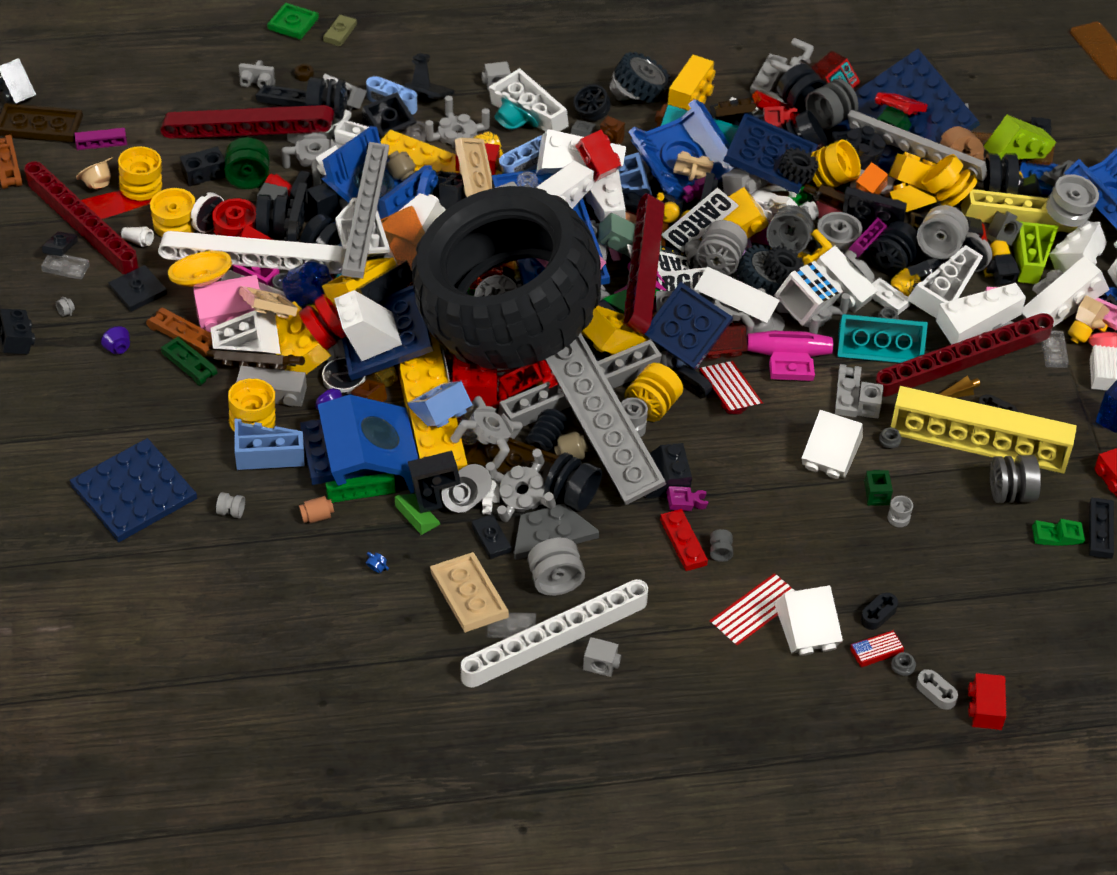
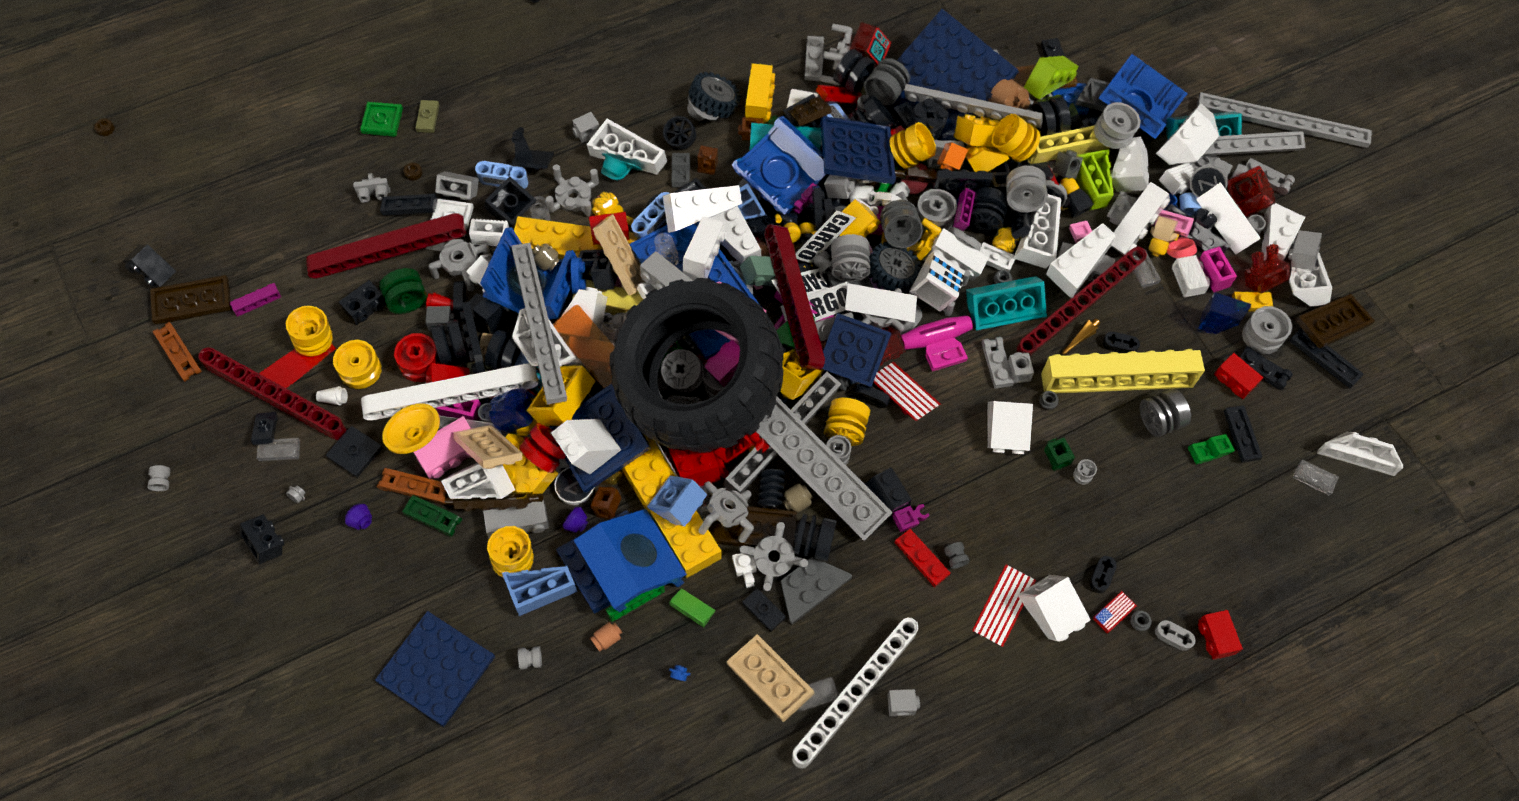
camera: 20 degrees left, 15 degrees up
tan piece [76,157,114,189] -> none
tile [191,192,224,233] -> none
black wheel [306,77,347,121] -> none
black plate [355,260,413,303] -> none
black brick [408,450,461,513] -> none
light grey piece [441,464,492,513] -> none
light grey wheel [528,537,585,596] -> none
red brick [576,129,621,181] -> none
tan hips [673,151,713,181] -> none
red plate [763,106,797,127] -> none
black tyre [763,246,804,283] -> none
black tyre [778,148,819,184] -> none
red plate [875,92,928,115] -> none
dark green brick [877,106,911,131] -> none

